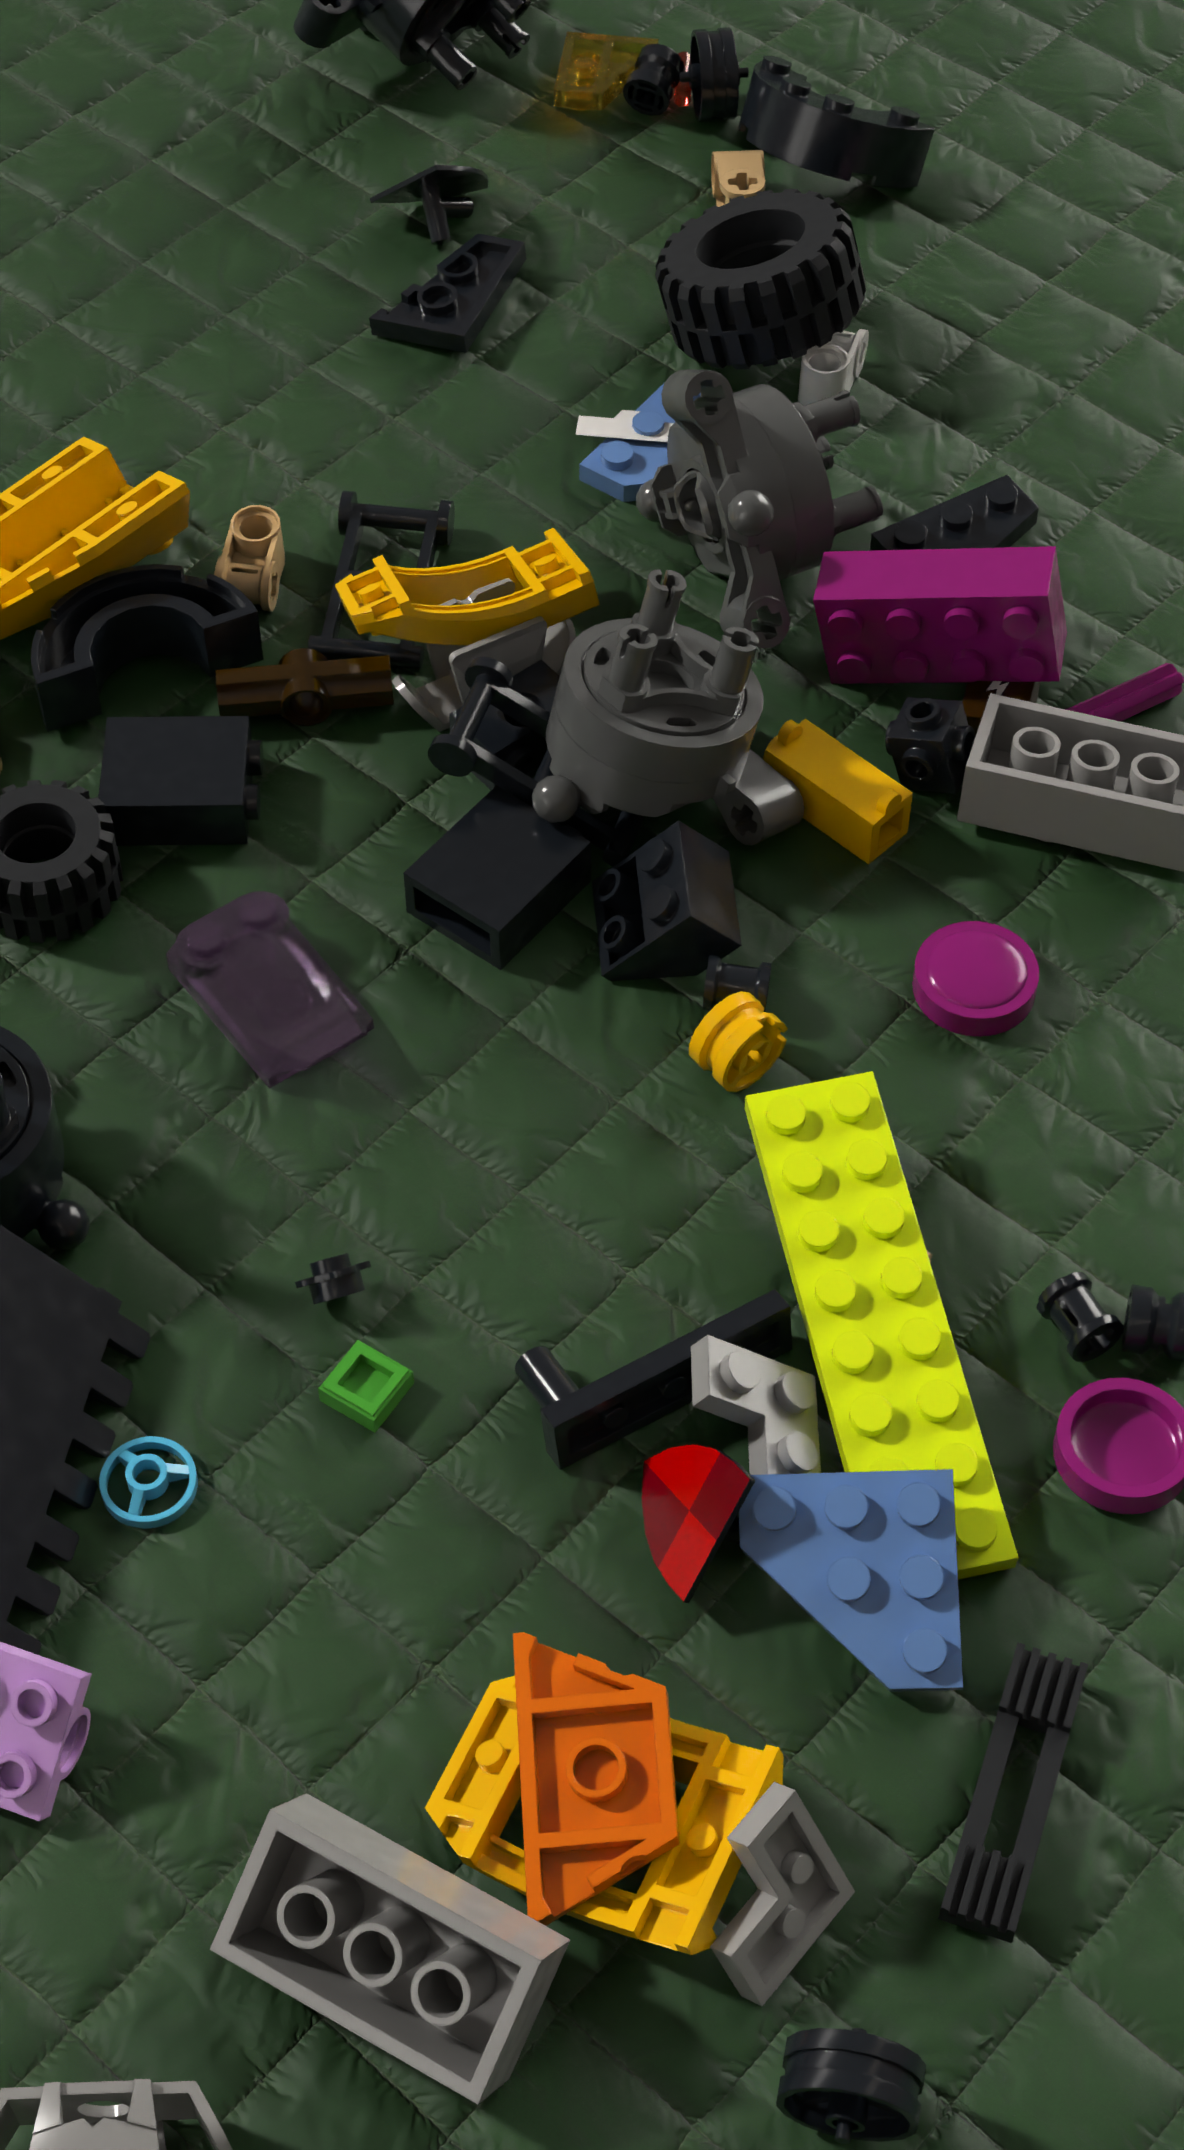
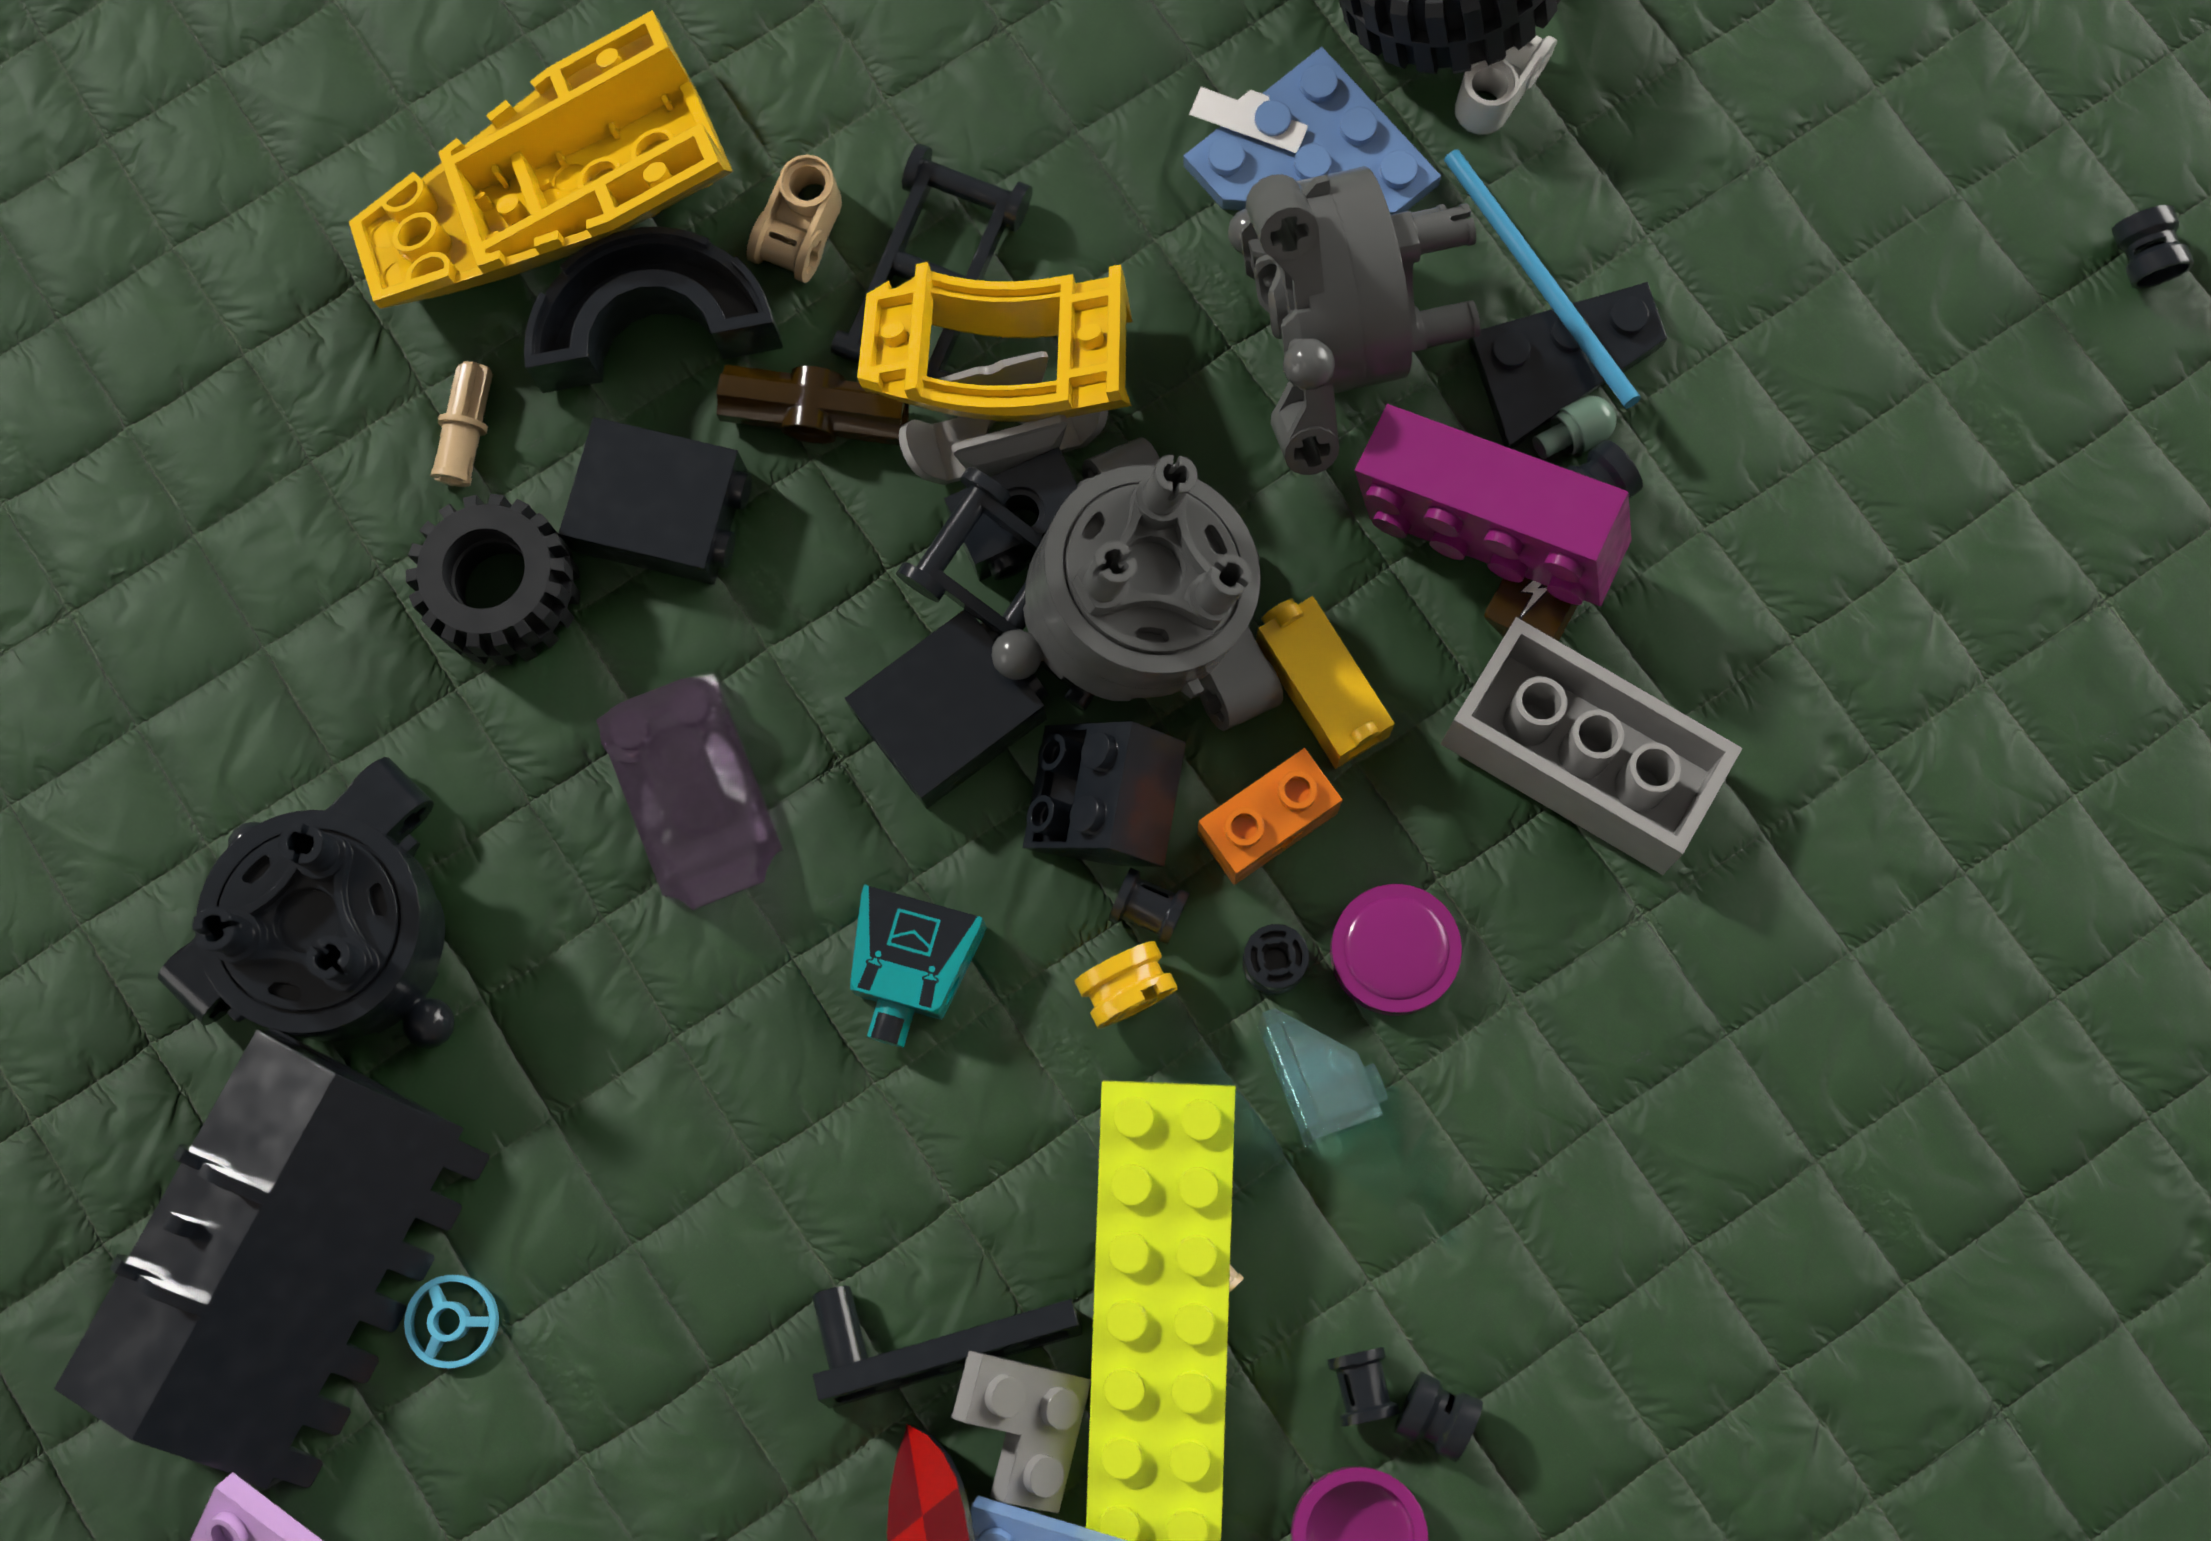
camera: 20 degrees right, 25 degrees up
black plate [295,1253,371,1304] -> none
bright green tile [318,1340,414,1433] -> none
black brick [885,697,976,794] -> none
magenta axle [1065,663,1184,722] -> none
none -> torso [850,885,986,1048]
none -> orange brick [1197,748,1343,885]
none -> black wheel [1242,924,1309,996]
none -> clear light blue slope [1257,1008,1388,1148]
none -> dark azure axle [1444,150,1641,408]

